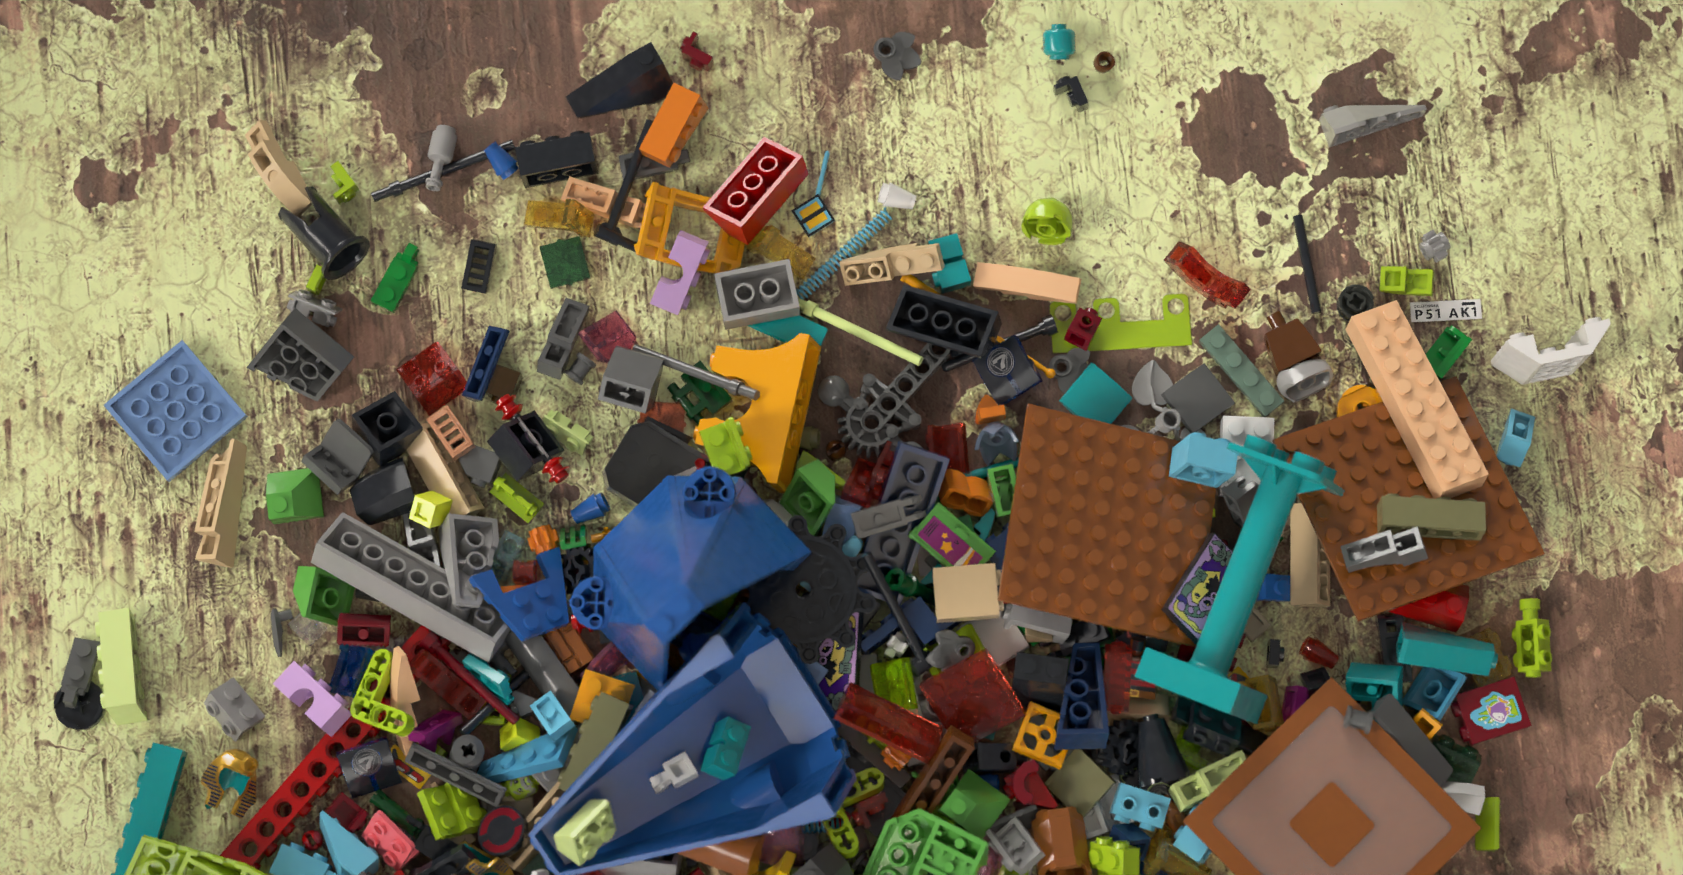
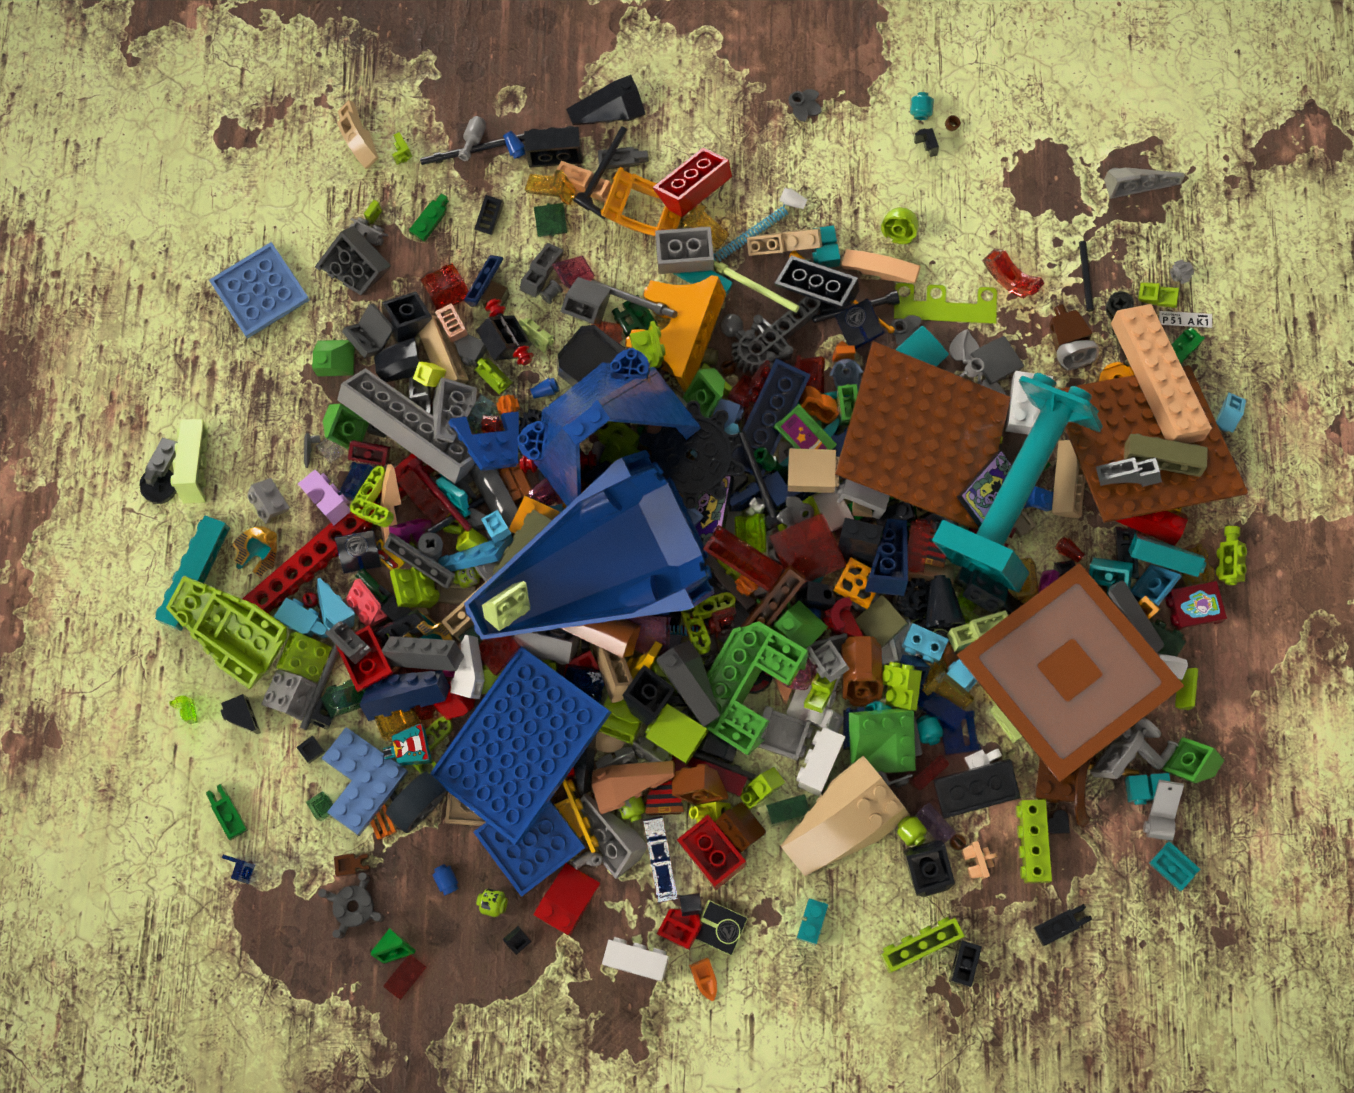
camera: 10 degrees right, 5 degrees down
tan wedge [194,439,247,568] -> none
black piece [278,186,370,280] -> none
dark red bracket [325,792,369,833] -> none
black tile [478,805,528,858] -> none
green tile [560,524,587,550] -> none
orange wedge [639,83,709,168] -> none
white plate [649,752,699,794] -> none
lavender arch [650,230,710,315] -> none
dark red bracket [680,31,714,72] -> none
teal piece [700,717,751,781] -> none
piece [791,151,835,237] -> none
dark grey hinge [850,495,927,539] -> none
dark red brick [1064,307,1102,351] -> none
medium azure brick [1169,432,1238,488] -> none
sand green plate [1199,324,1284,417] -> none
dark grey hinge [1221,476,1259,528] -> none
black plate [1266,639,1285,668] -> none
dark grey bush [1342,705,1374,734] -> none
white slope [1491,317,1611,385] -> none

